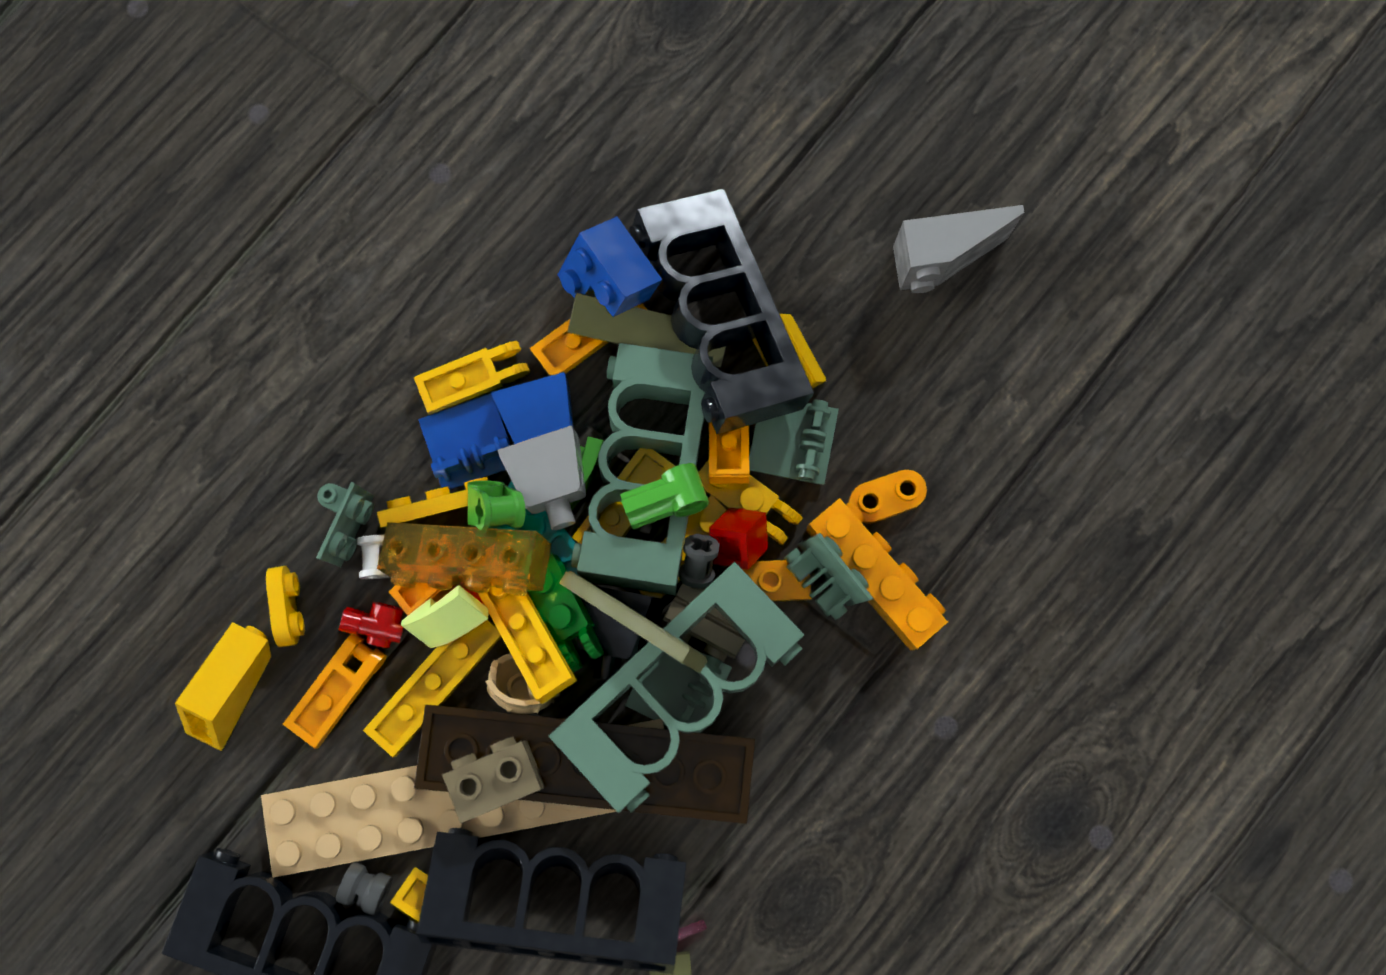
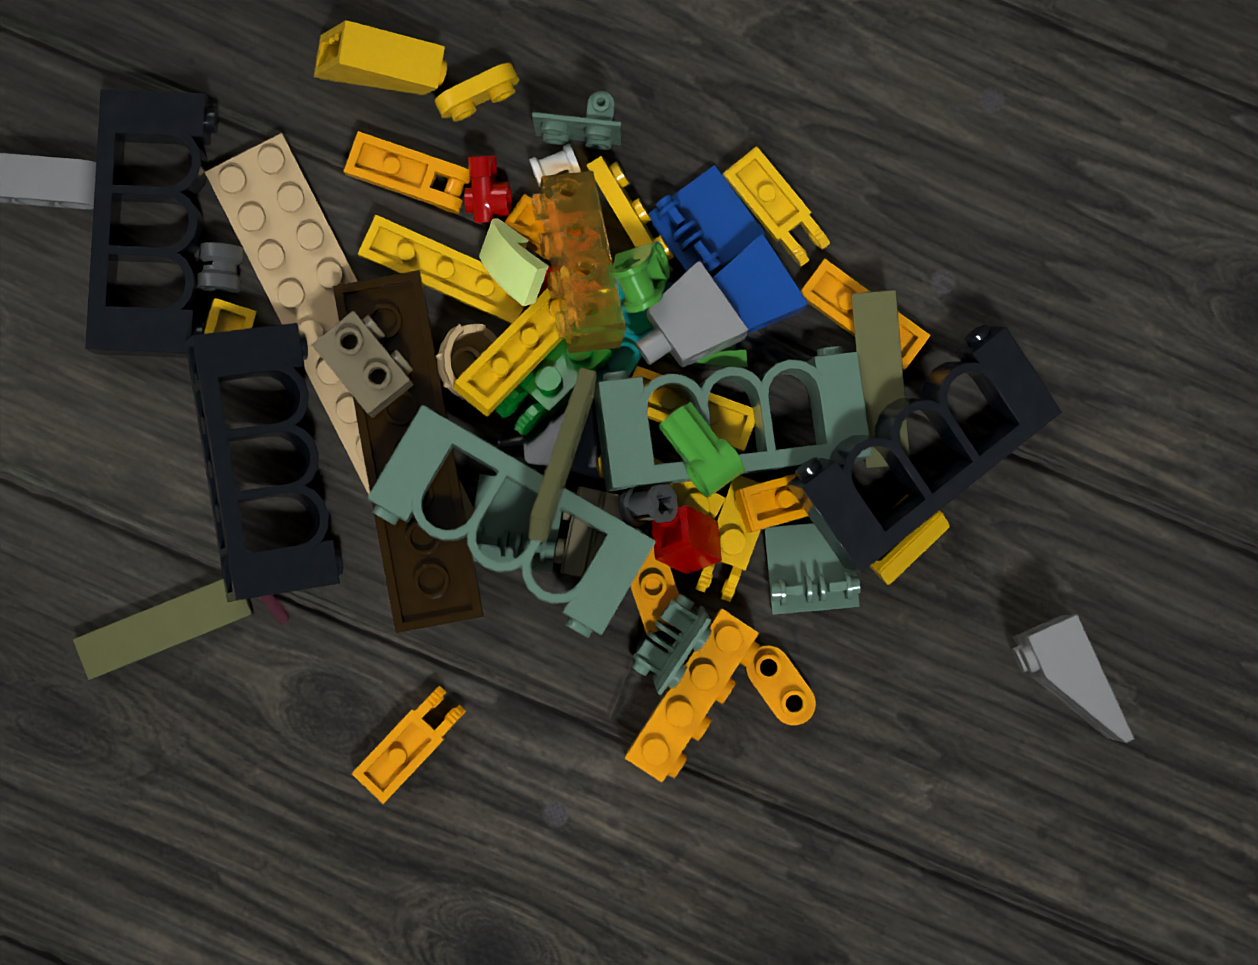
camera: 70 degrees right, 5 degrees up
blue brick [557,216,662,317] -> none
none -> light orange hinge [352,686,466,804]

